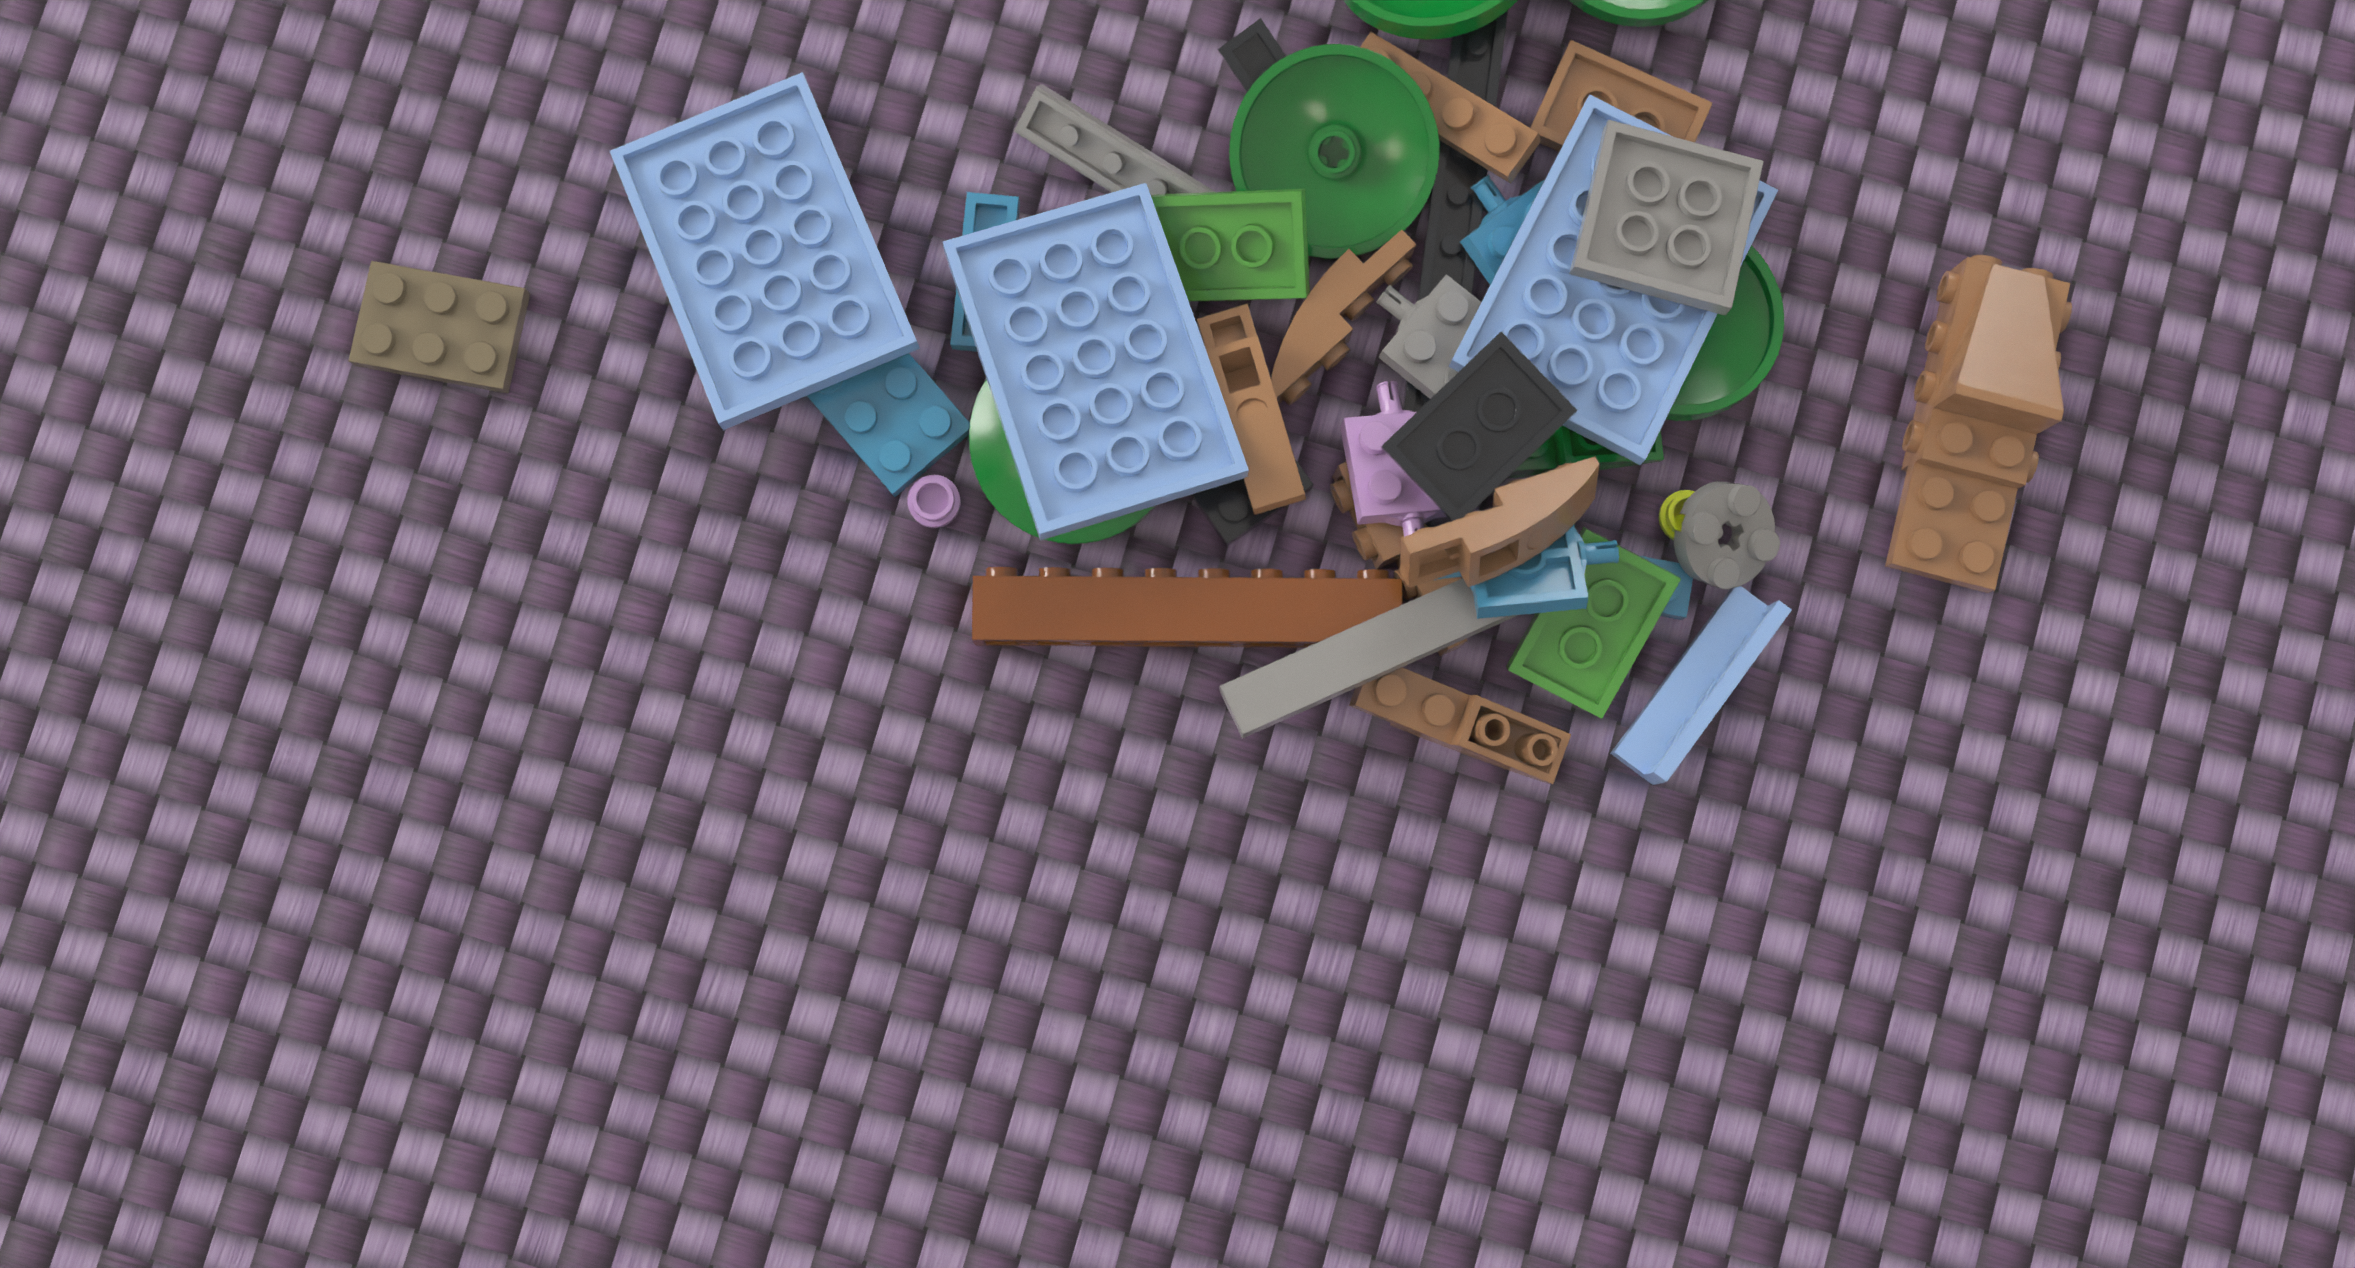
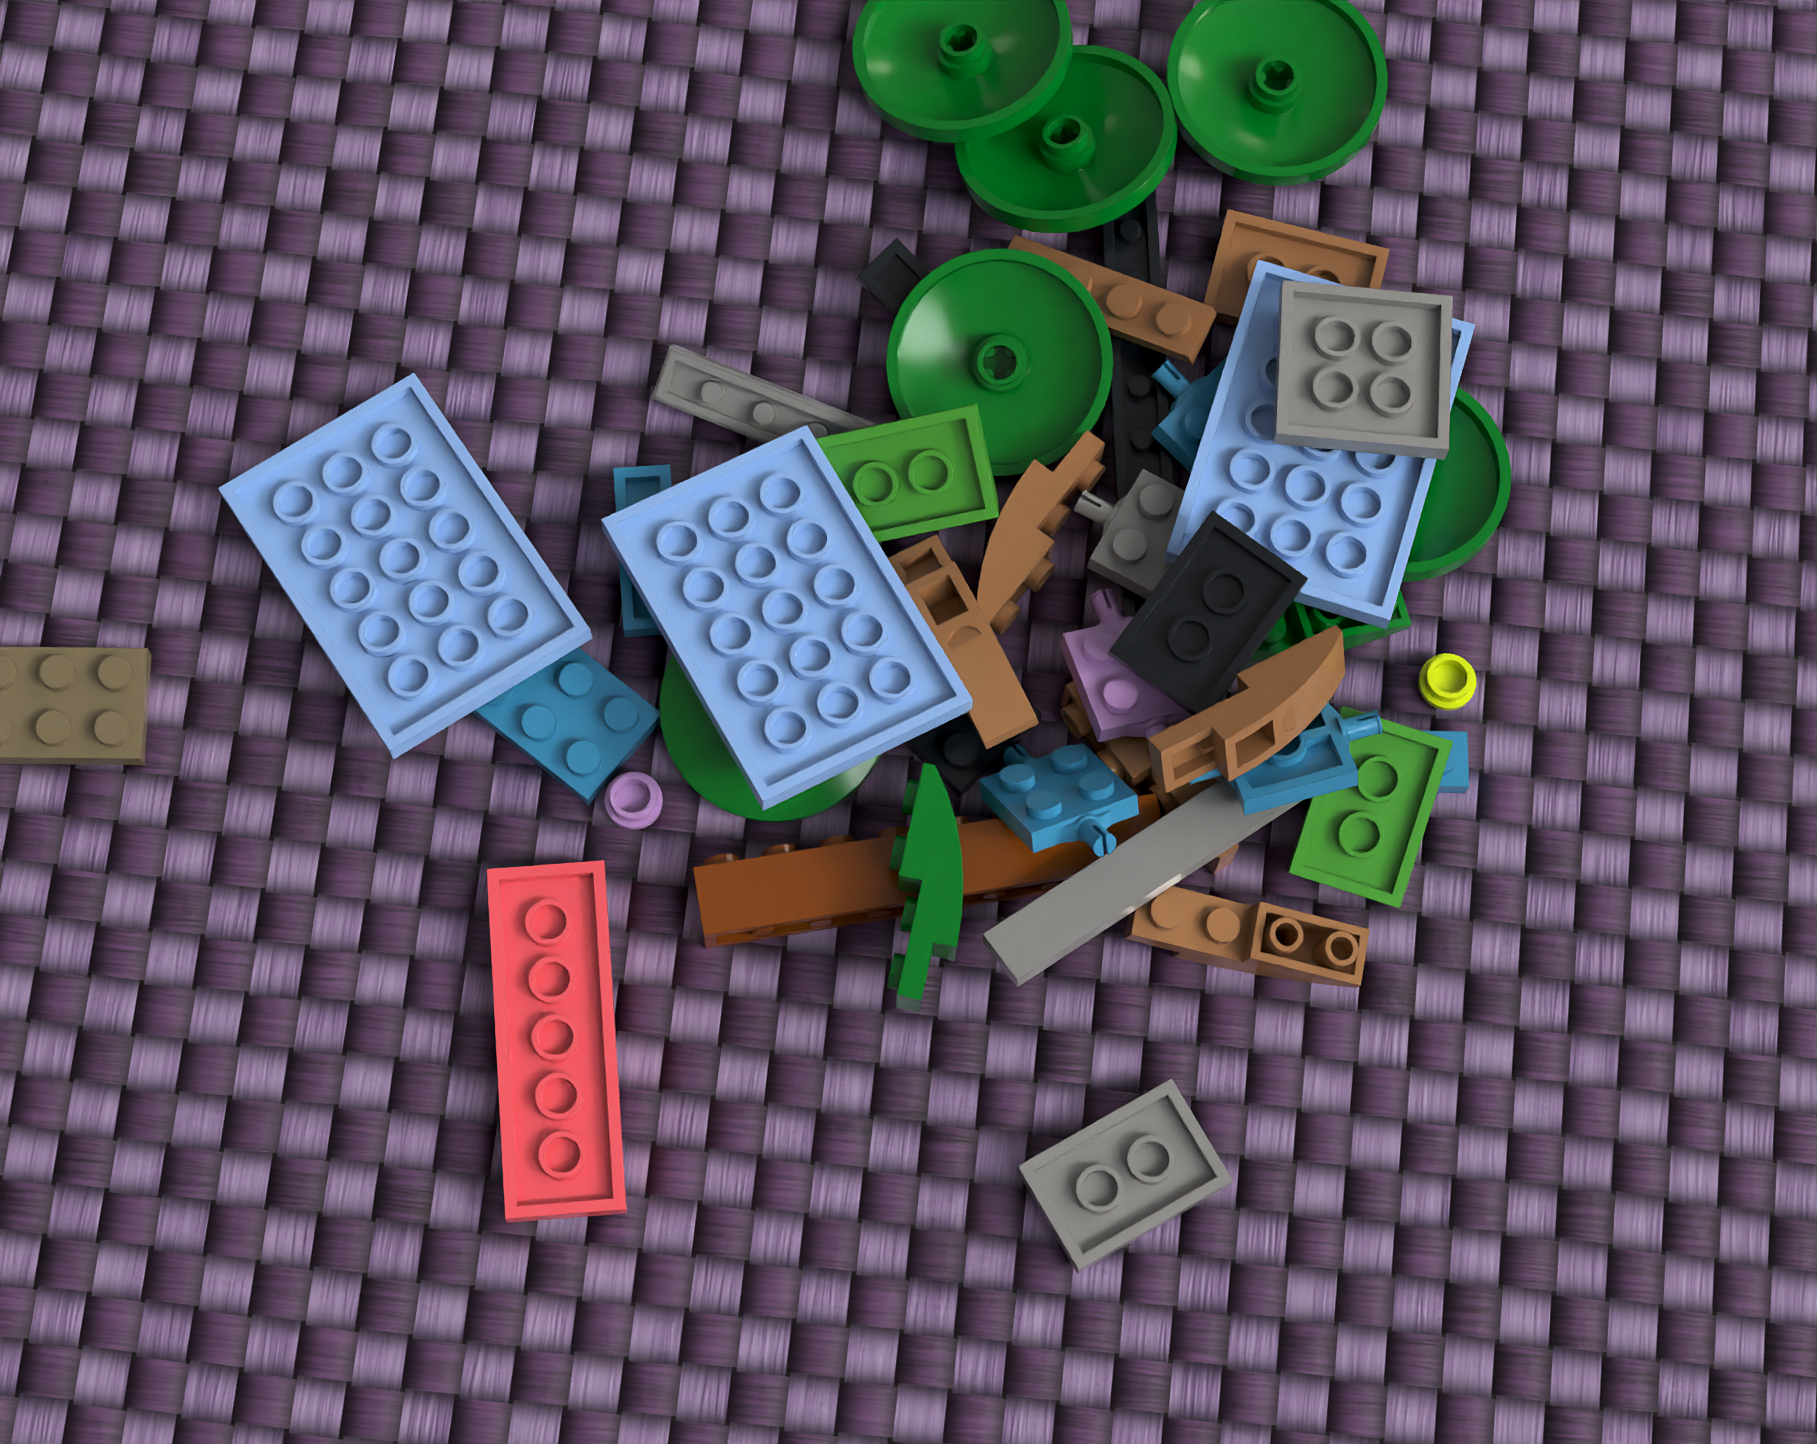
camera: 10 degrees left, 10 degrees down
light blue fence [1610,586,1792,785] -> none
light grey plate [1674,481,1780,589] -> none
medium nougat wedge [1885,255,2072,593] -> none
none -> coral plate [487,860,627,1223]
none -> green slope [887,763,963,1013]
none -> dark azure plate [979,742,1139,857]
none -> light grey plate [1017,1079,1233,1273]

